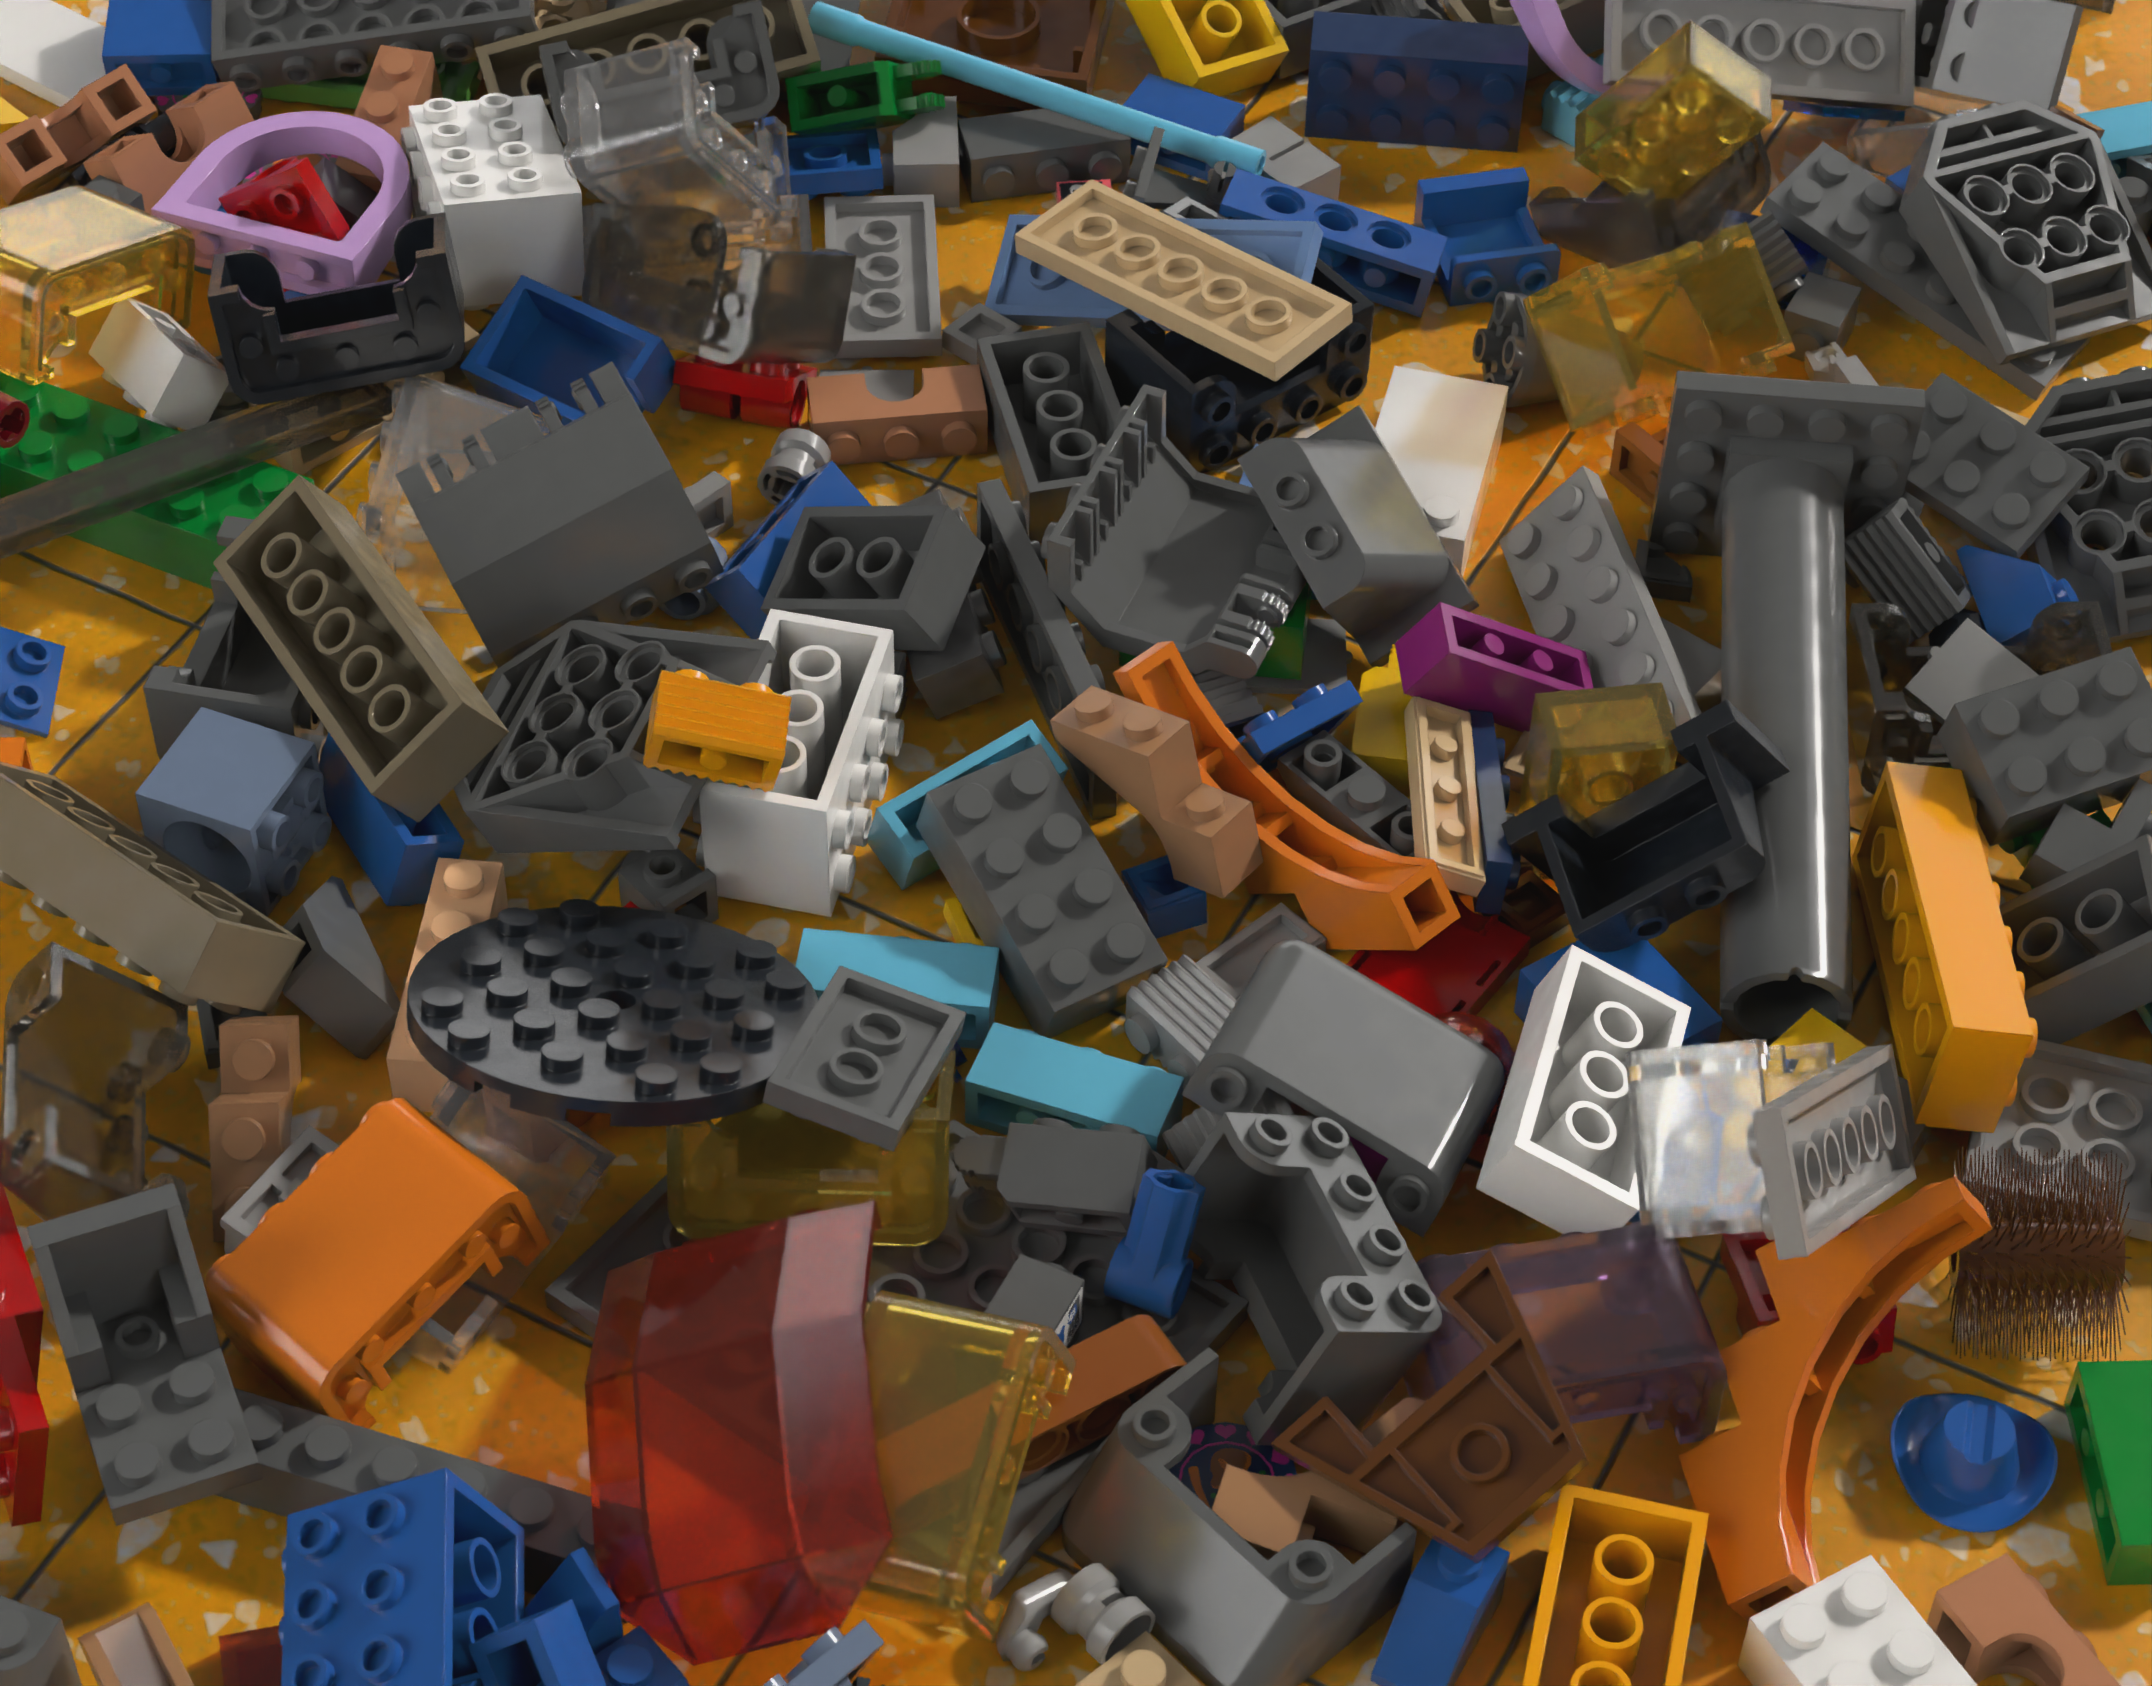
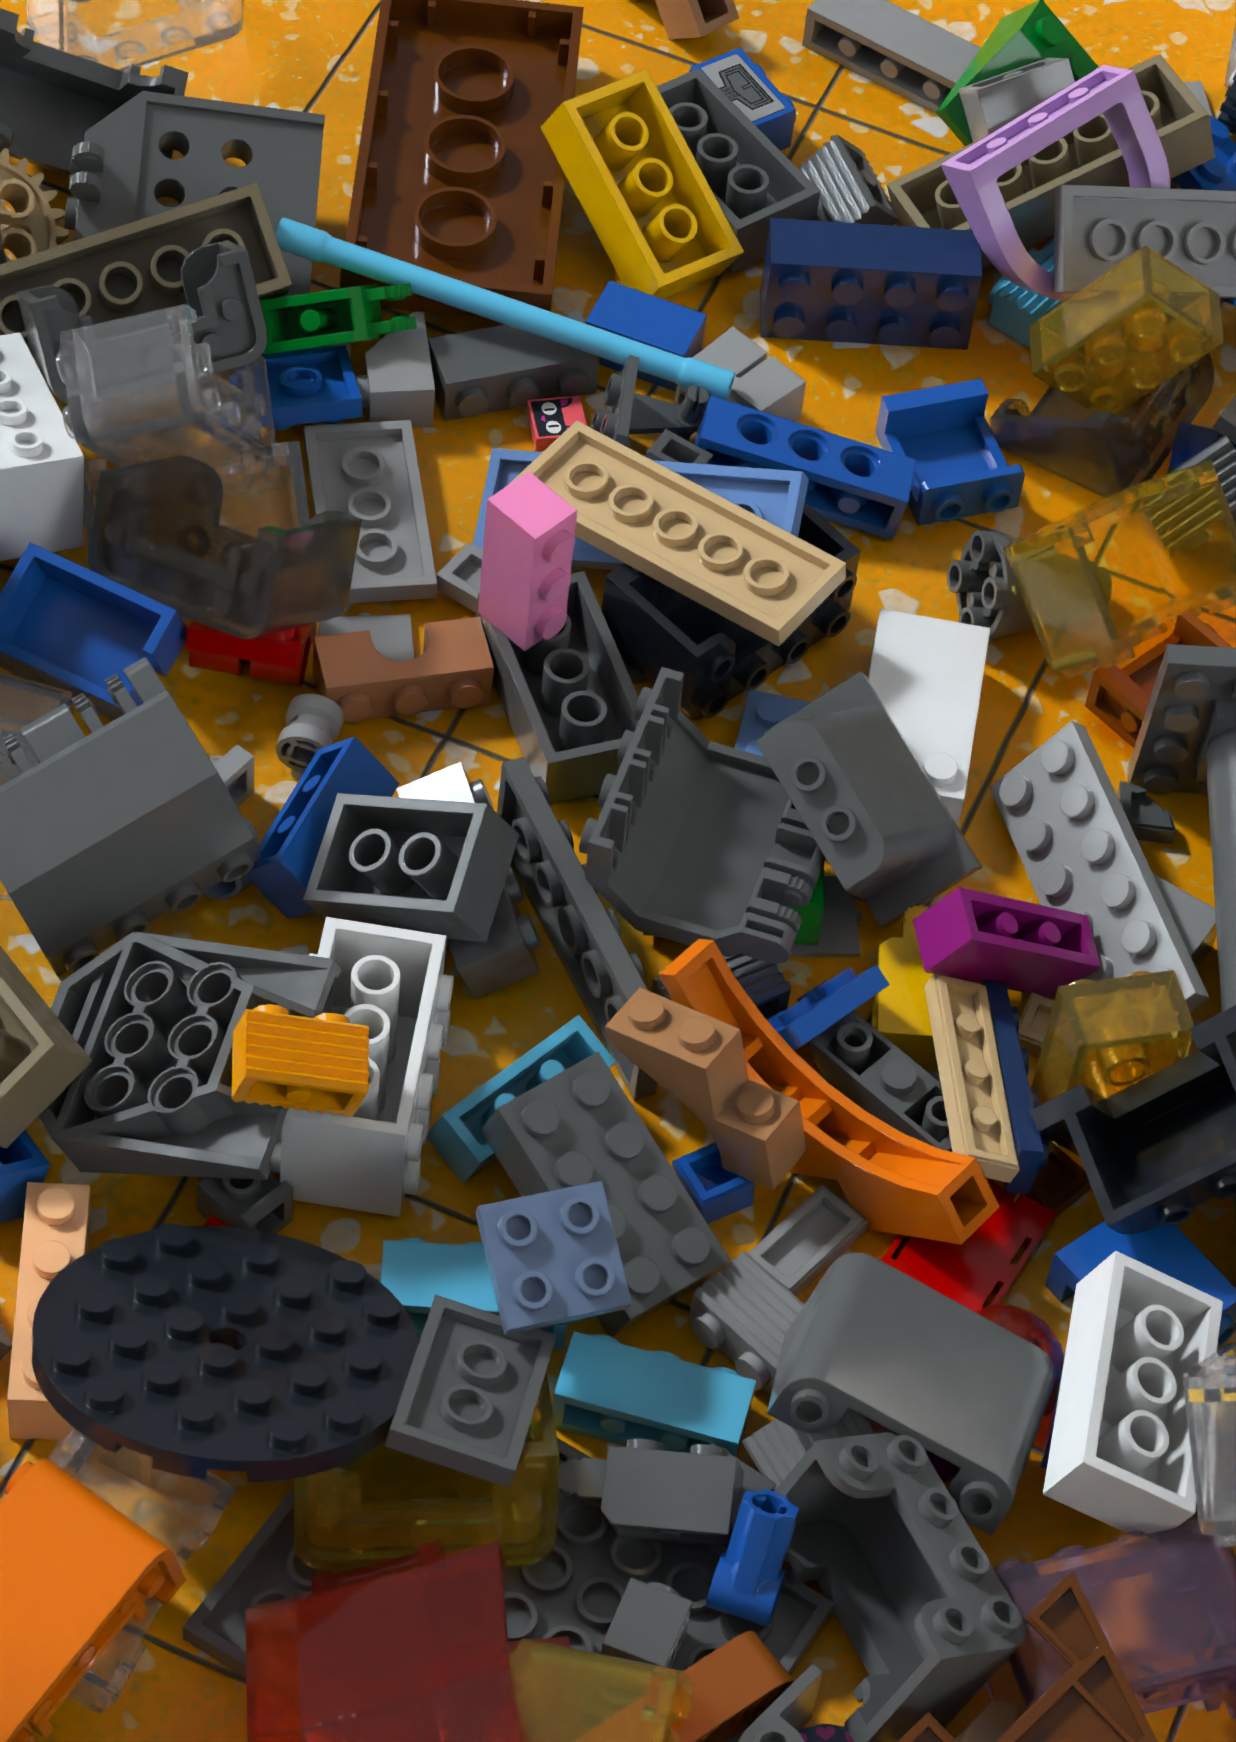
camera: 10 degrees left, 5 degrees up
none -> sand blue plate [475,1181,632,1335]
none -> bright pink brick [478,471,577,651]

